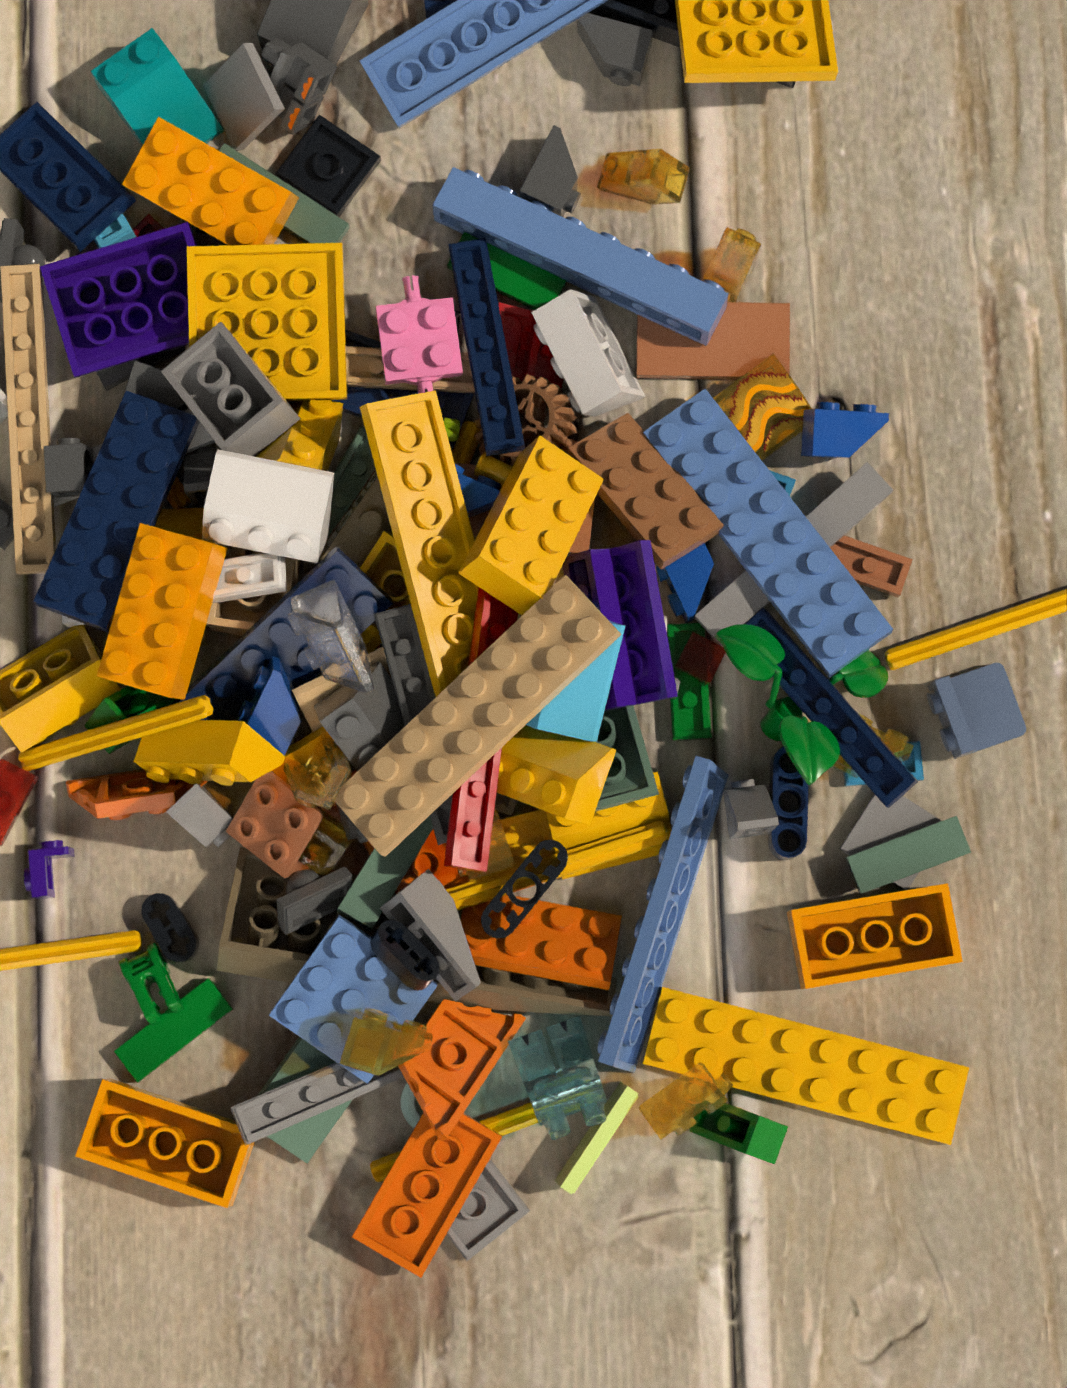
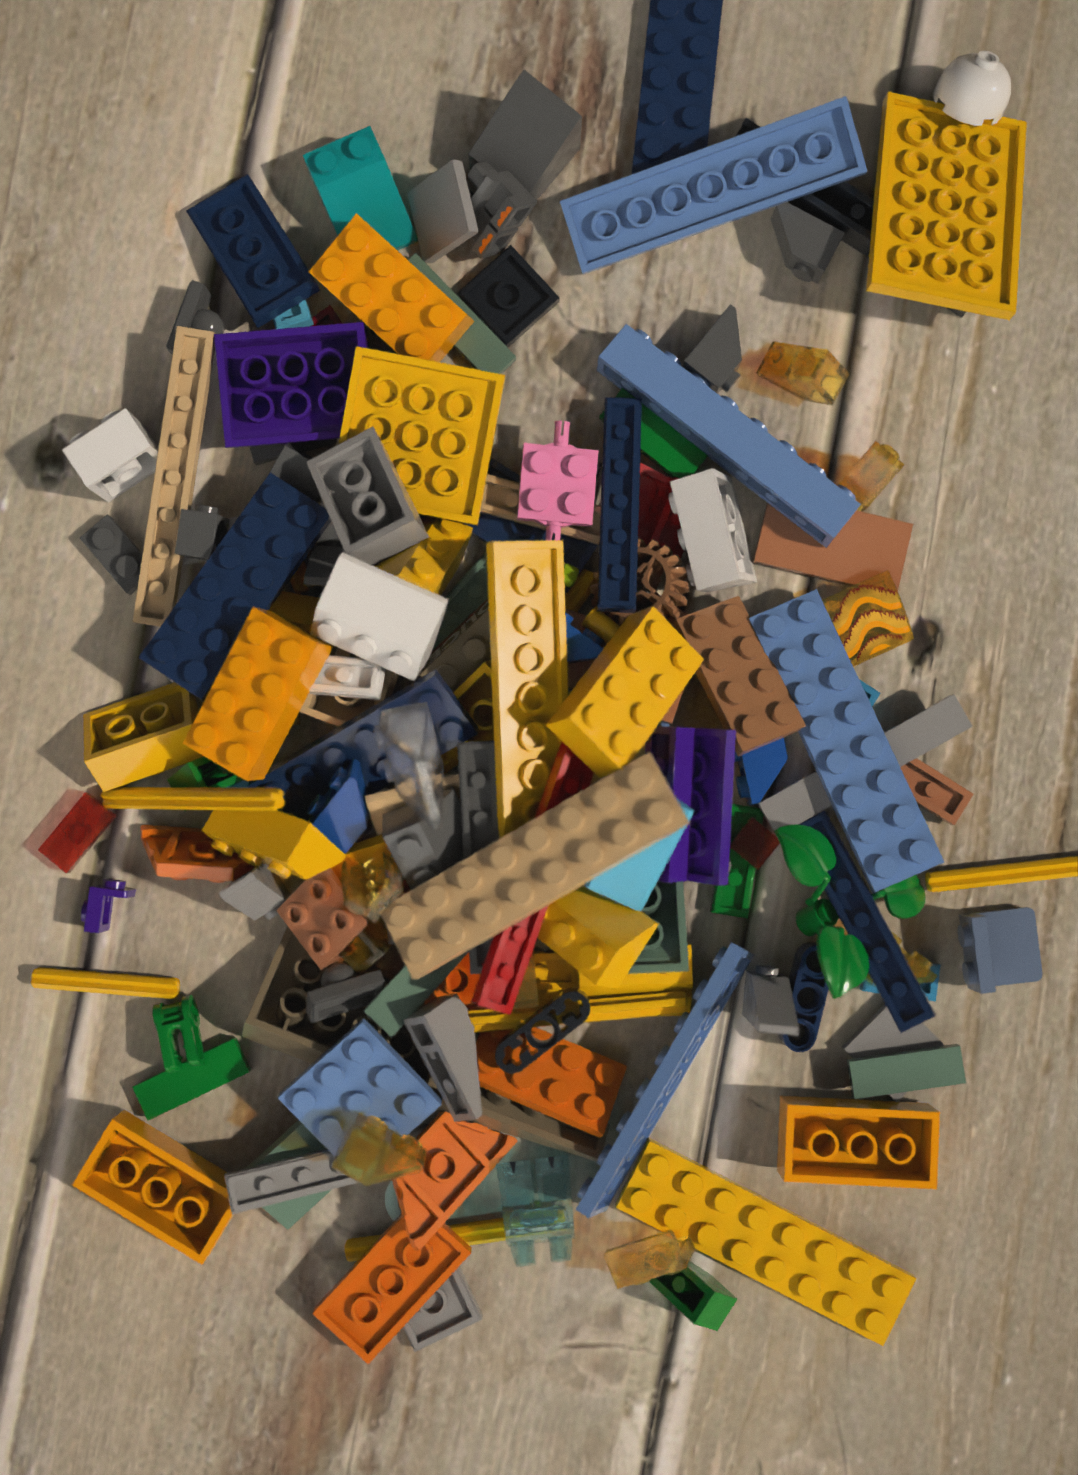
camera: 10 degrees right, 5 degrees up
black beam [141,893,199,962] -> none
black beam [370,920,440,990] -> none
yellowish green tile [554,1081,639,1195] -> none
blue slope [801,402,889,458] -> none

